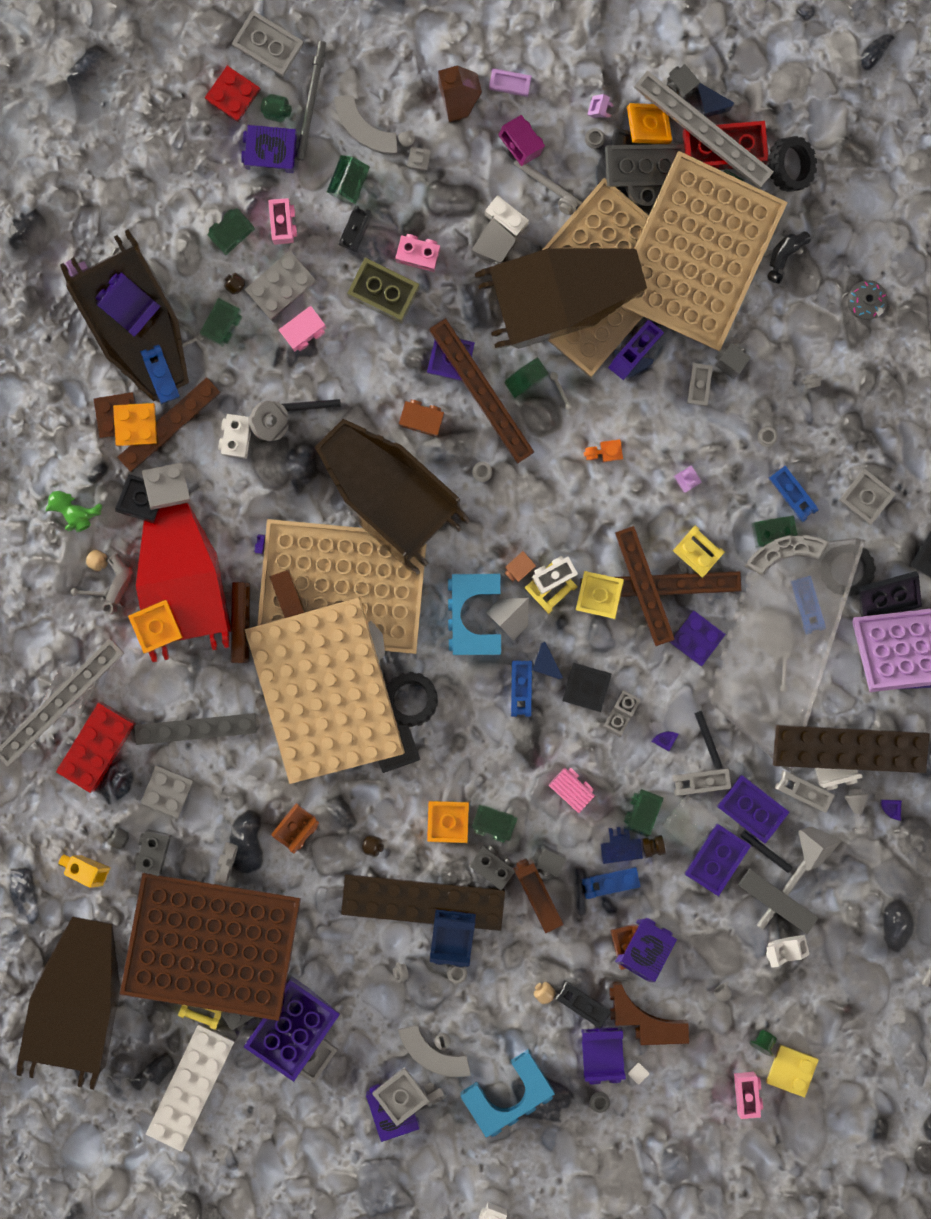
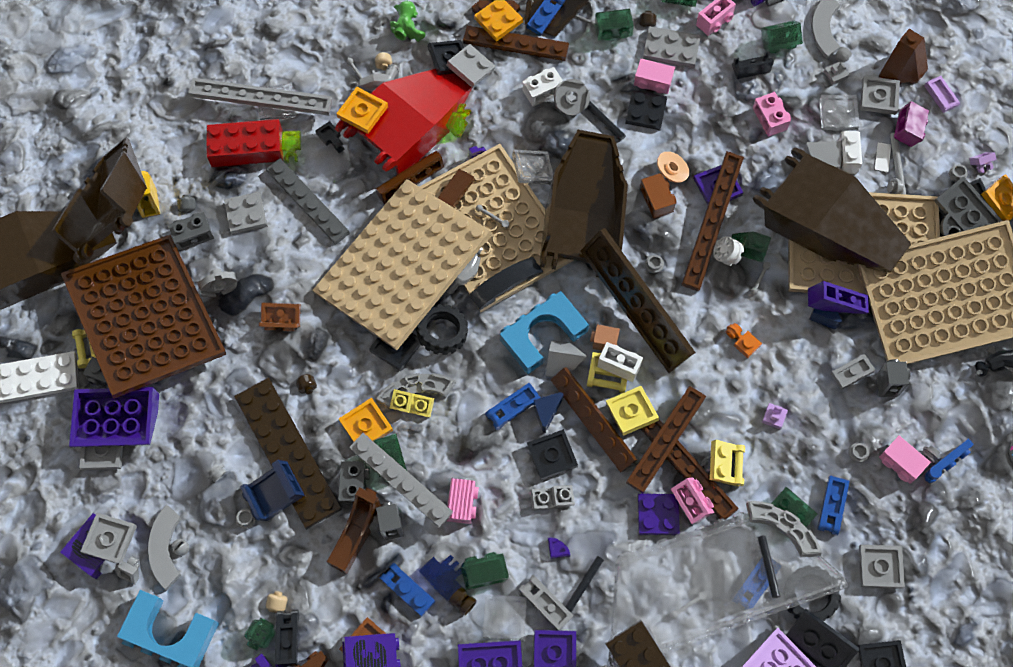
camera: 60 degrees right, 20 degrees down
olive brick [347,258,420,324] -> none
none -> dark brown windscreen [52,137,147,265]
none -> clear green head [244,618,276,651]
none -> clear neon green plate [282,131,301,163]
none -> black plate [315,121,345,153]
none -> light grey plate [349,433,453,528]
none -> light grey tile [375,373,456,411]
none -> light yellow slope [390,389,435,417]
none -> clear neon green plate [446,104,471,137]
none -> black slope [469,257,543,311]
none -> light grey hinge [476,205,509,228]
none -> clear plate [512,149,554,185]
none -> reddish brown plate [551,367,638,473]
none -> dark brown plate [580,228,696,373]
none -> black plate [625,90,667,130]
none -> light nougat dish [657,152,689,183]
none -> bright pink brick [671,478,715,524]
none -> white wheel [713,236,744,266]
none -> black bar [757,535,780,598]
none -> clear plate [819,95,860,130]
none -> light grey plate [860,76,900,115]
none -> white sticker [875,142,891,172]
none -> bright pink brick [879,435,931,484]
none -> blue plate [924,438,974,483]

